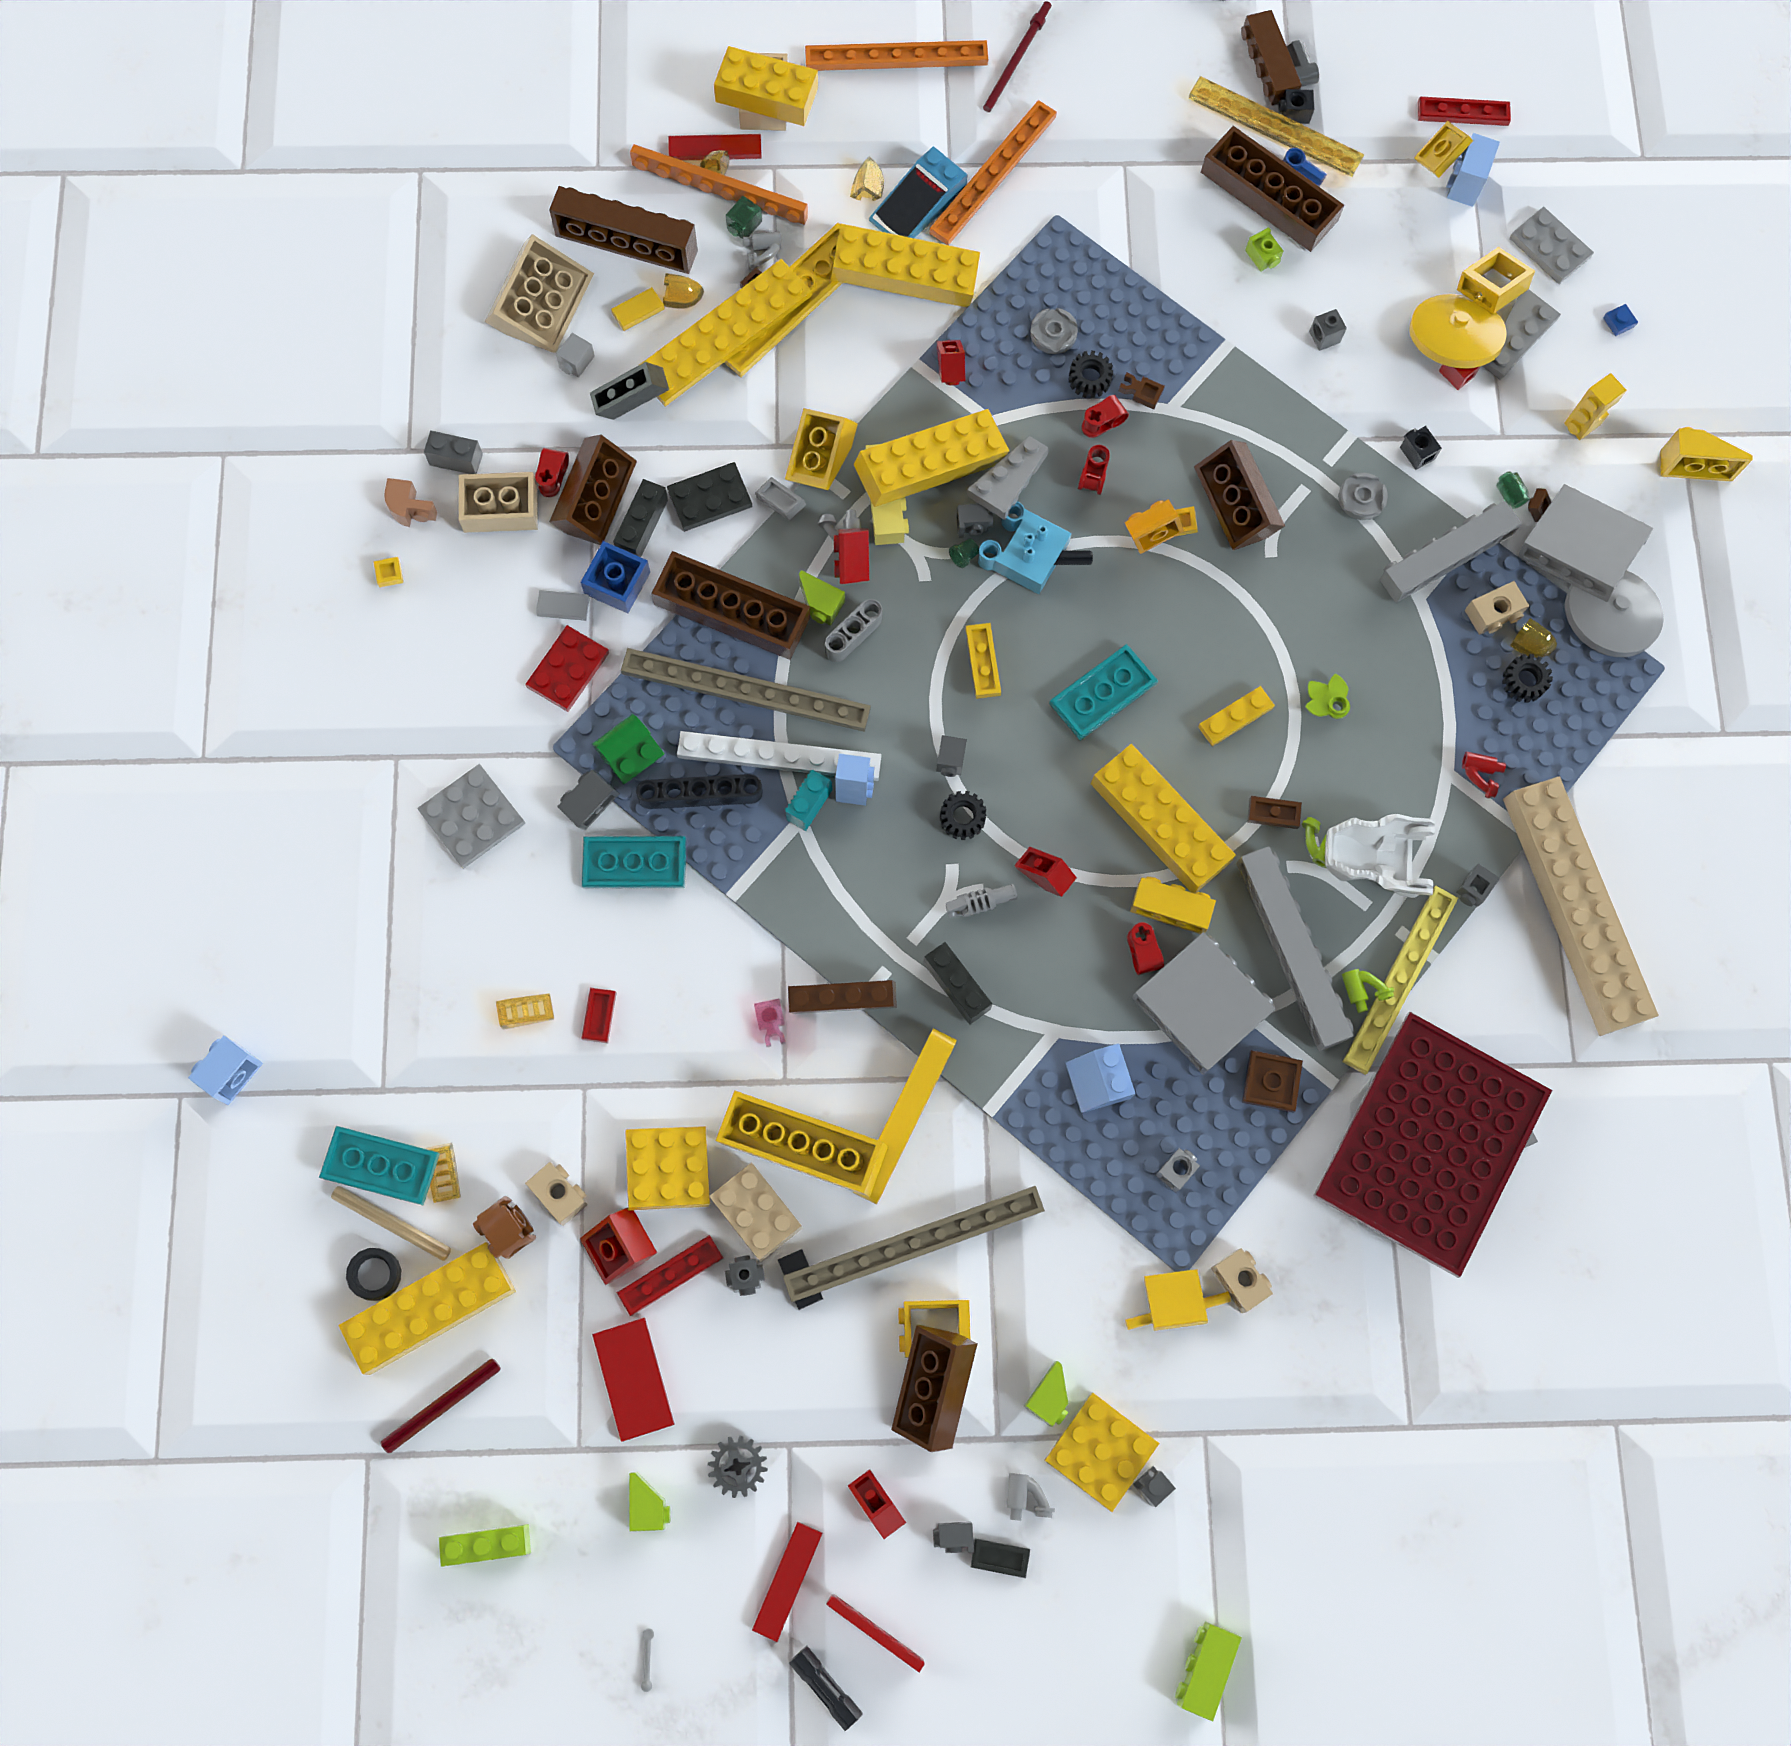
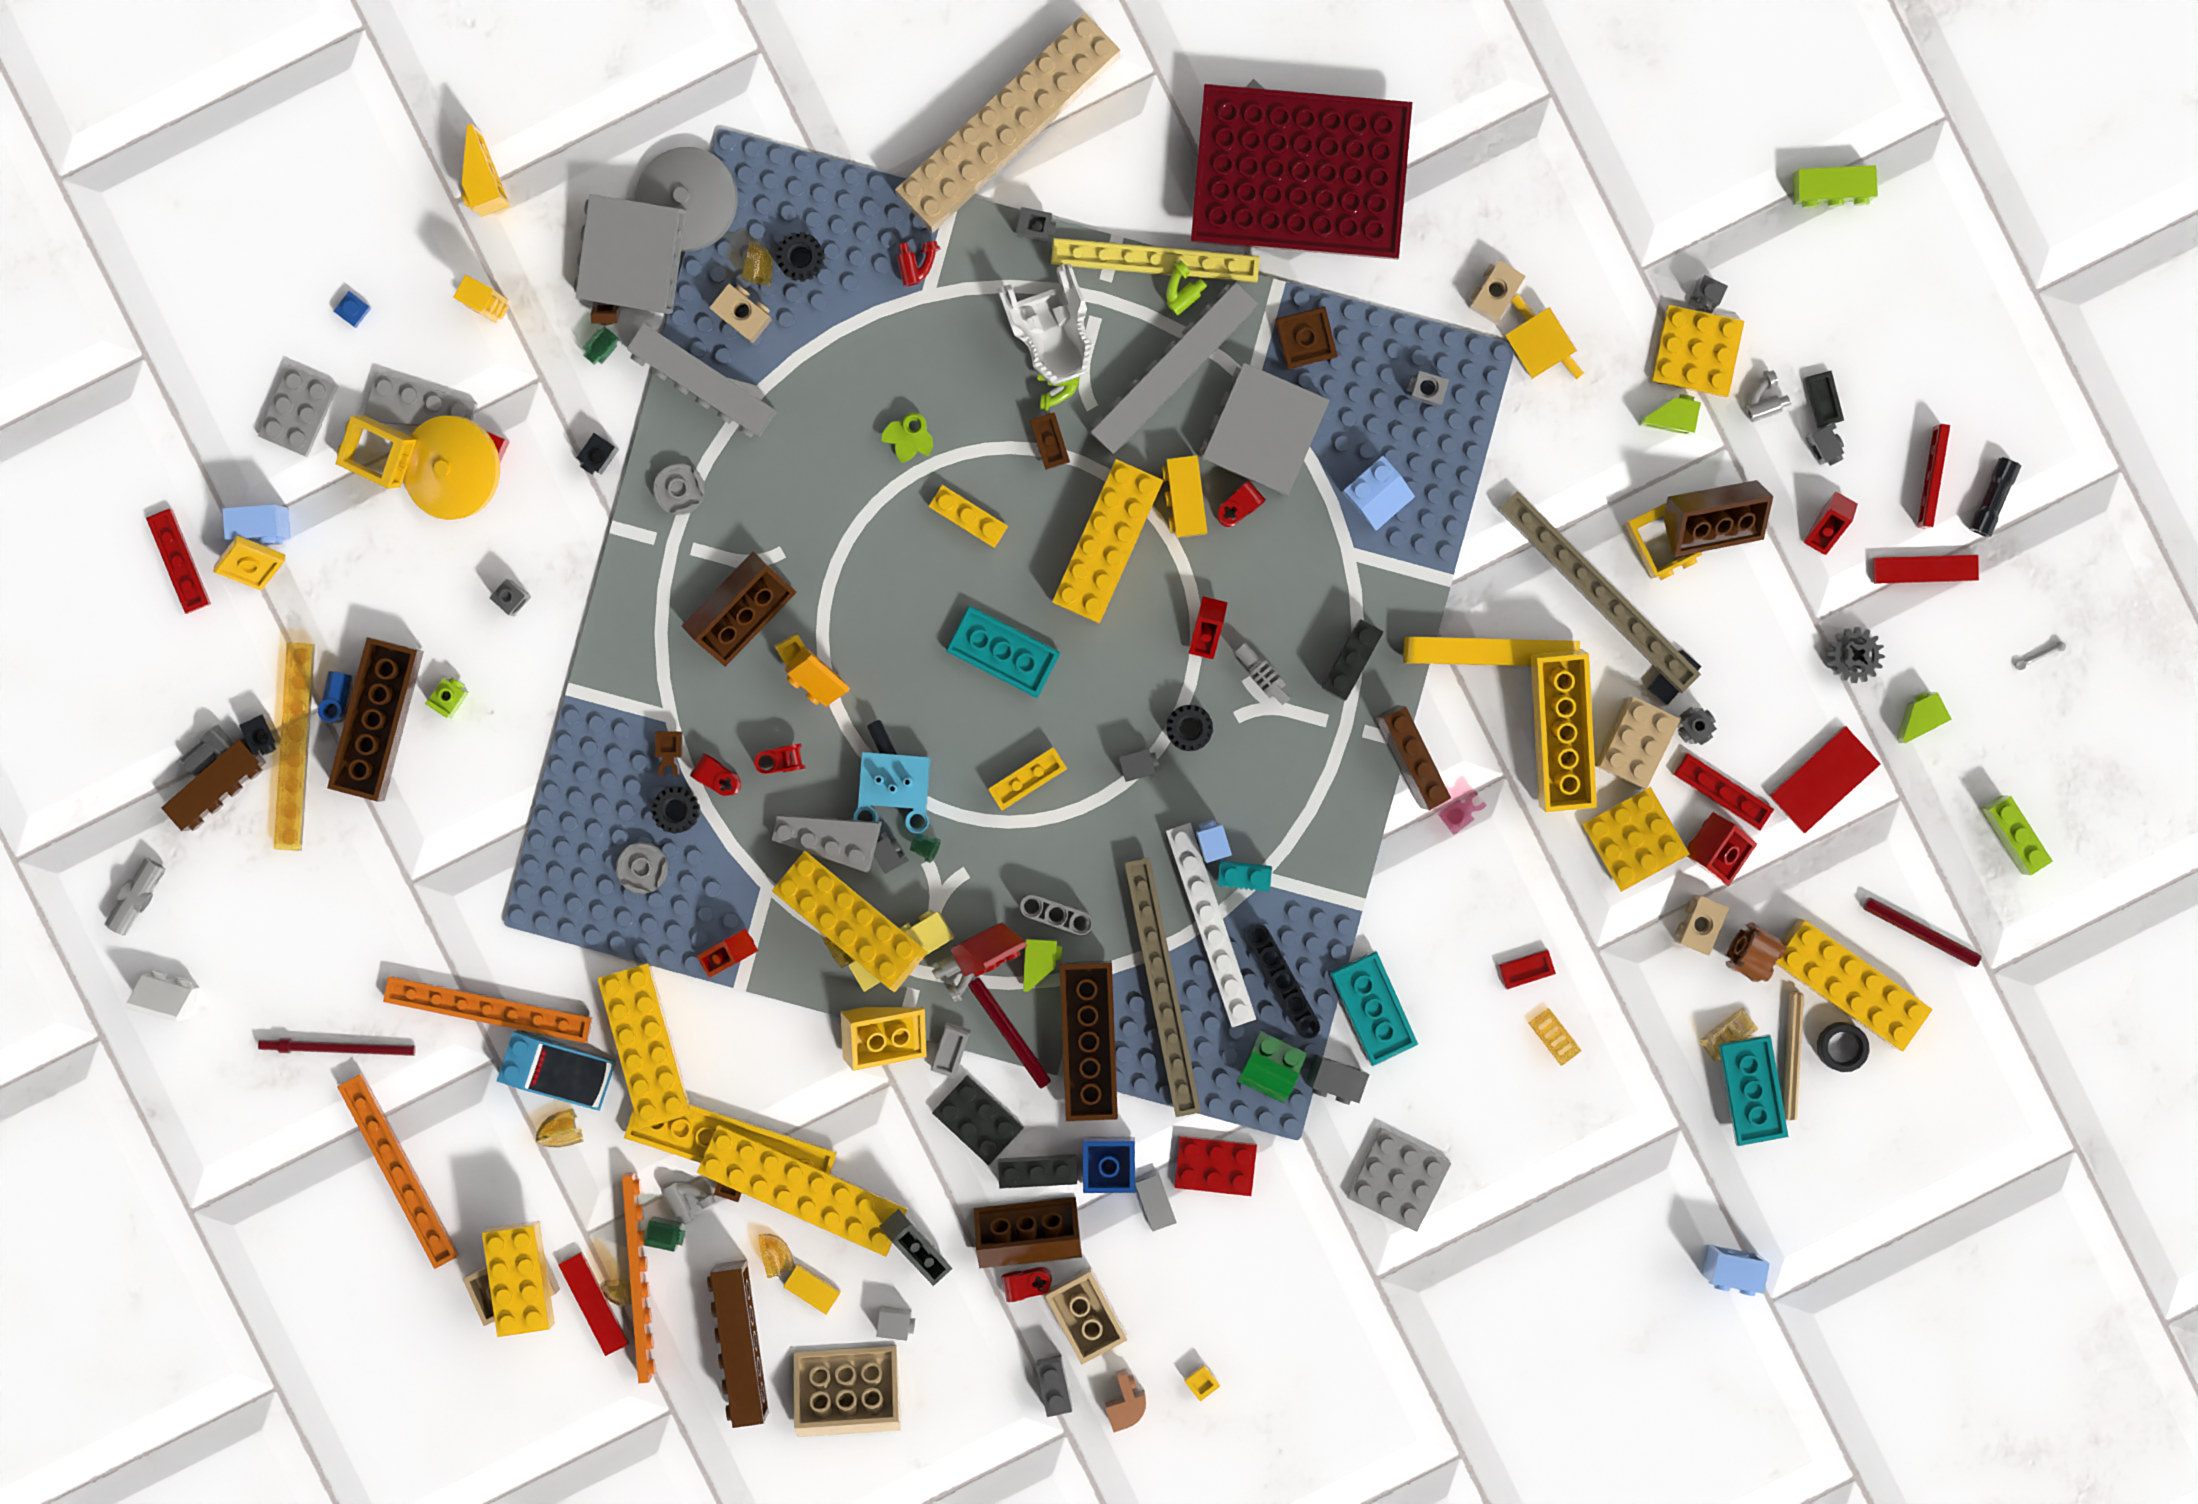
camera: 115 degrees left, 15 degrees up
none -> dark red axle [968,978,1051,1089]

